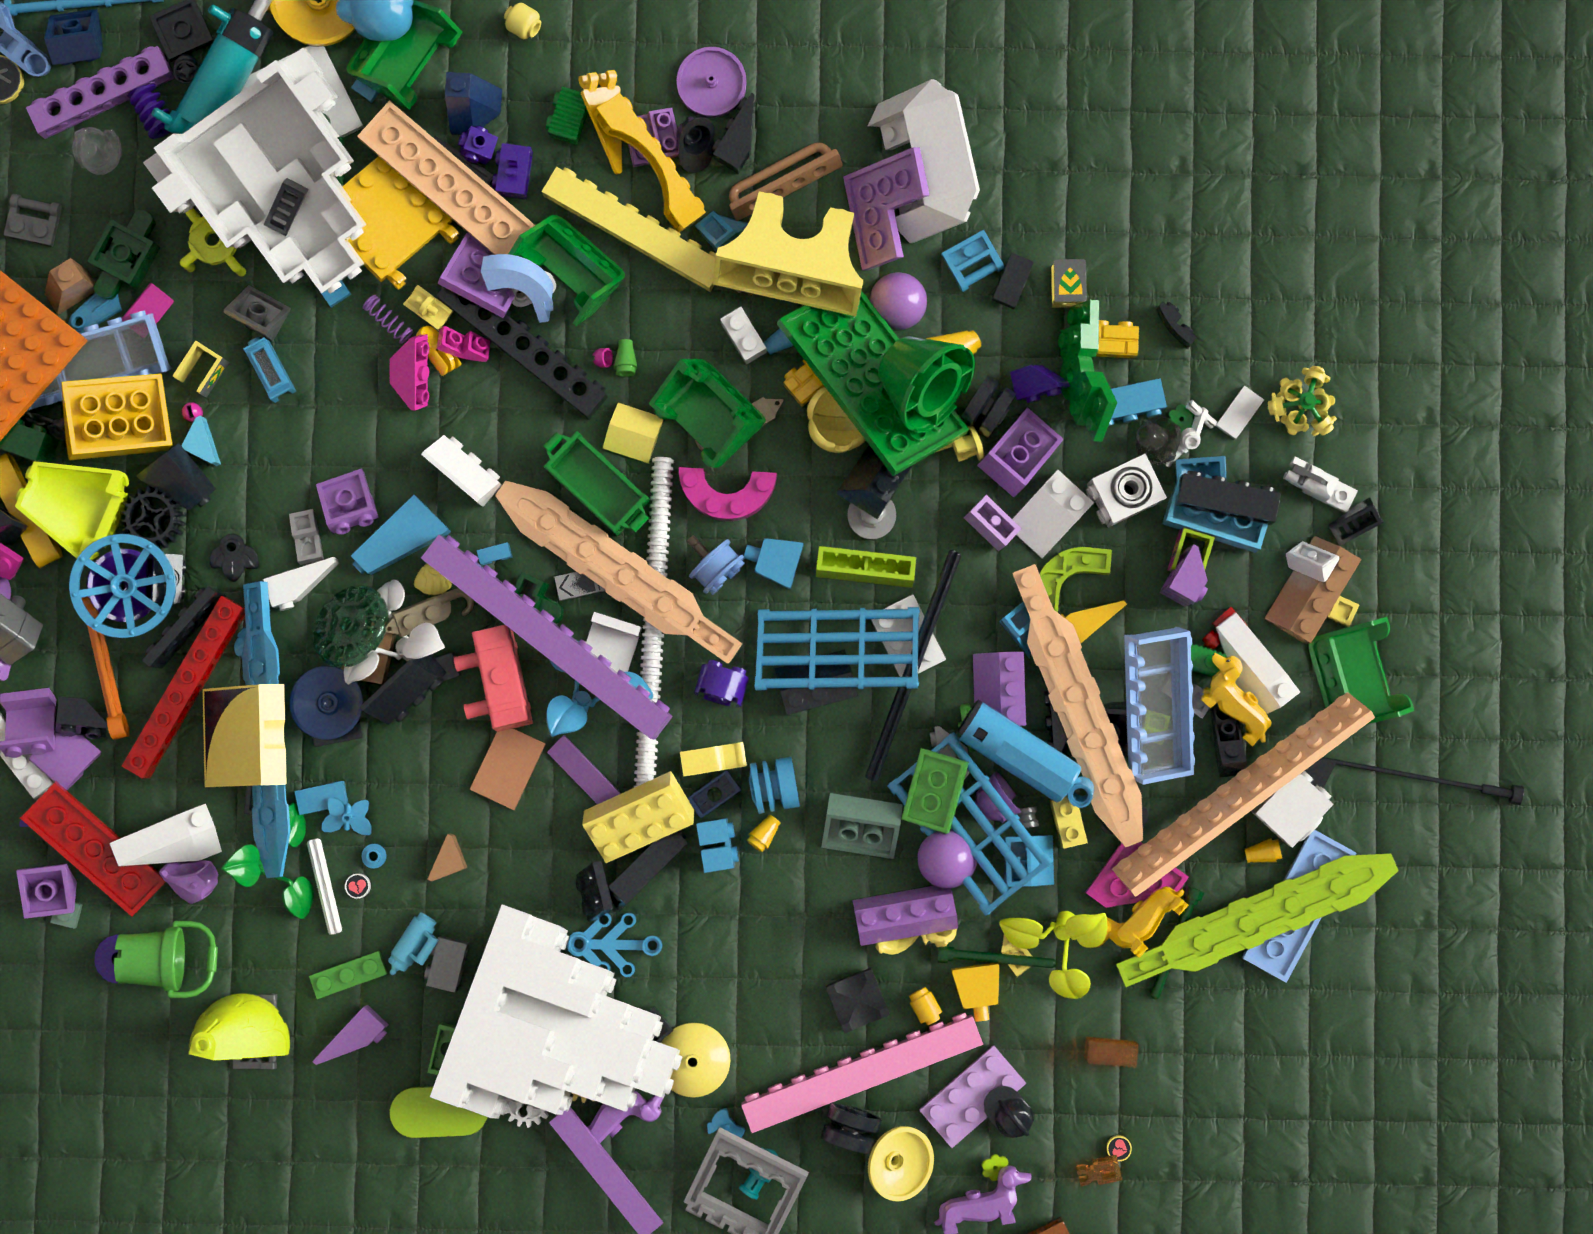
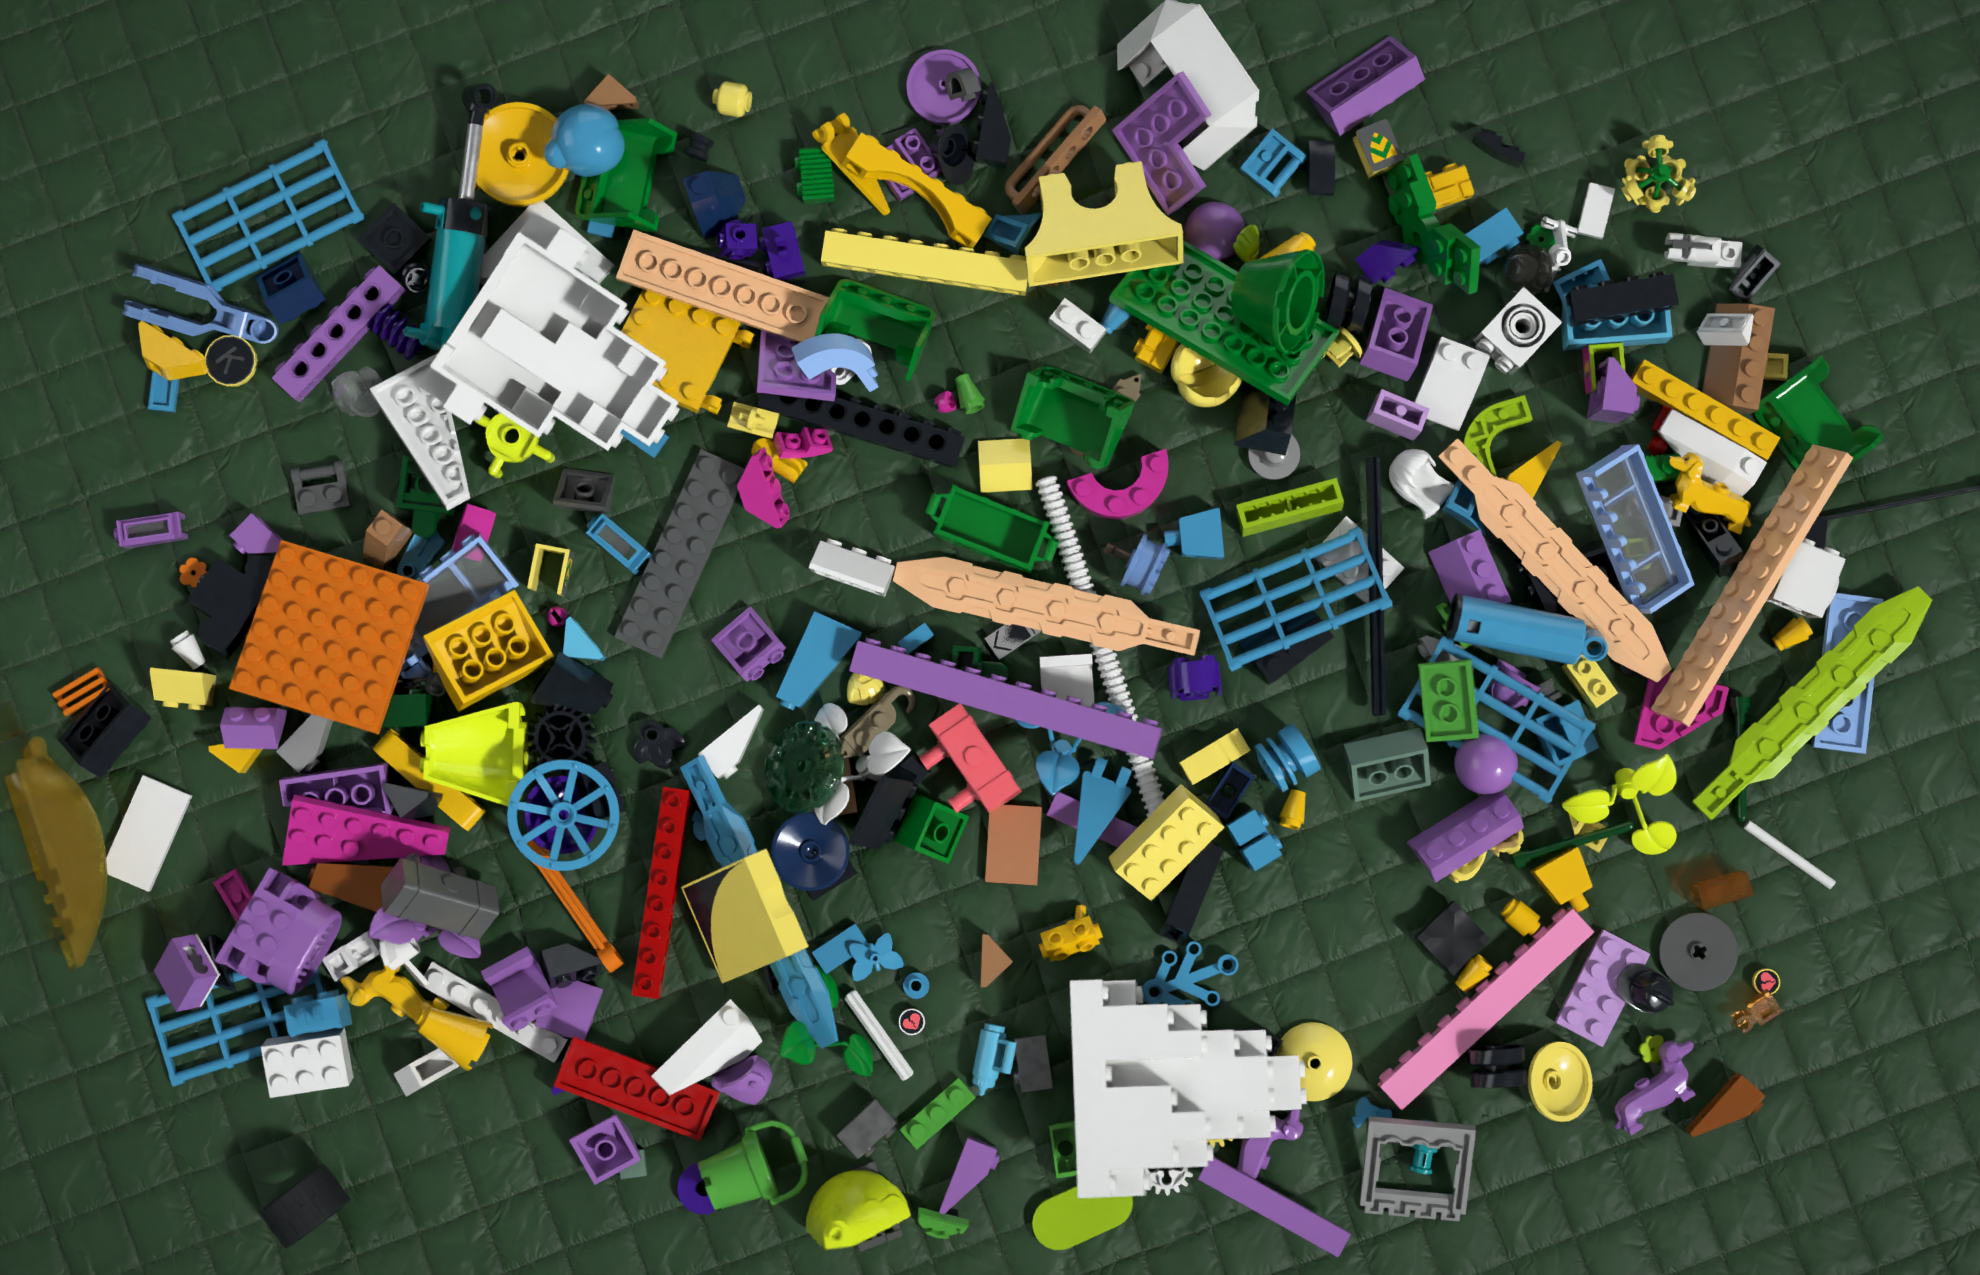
camera: 25 degrees left, 0 degrees up
black plate [142,586,226,669] -> none
black slope [263,178,309,236] -> none
light grey slope [289,509,324,565] -> none
medium lavender piece [363,295,413,344] -> none
black plate [576,861,613,922] -> none
yellow animal [1095,886,1189,958] -> none
none -> white wing [370,353,470,511]
none -> light blue bush [400,657,433,686]
none -> dark grey plate [614,449,745,659]
none -> black wheel [683,133,714,162]
none -> flat silver brick [837,1097,898,1159]
none -> green slope [895,793,969,864]
none -> bright green plate [917,1207,969,1239]
none -> dark grey plate [945,68,981,102]
none -> yellow brick [1039,905,1103,962]
none -> dark azure flag [1073,757,1132,865]
none -> lime piece [1233,225,1260,263]
none -> medium lavender slope [1306,35,1425,136]
none -> white piece [1389,449,1454,519]
none -> yellow cone [1455,953,1493,993]
none -> yellow arch [1630,359,1780,461]
none -> dark grey piece [1659,913,1738,991]
none -> white bar [1743,820,1836,889]

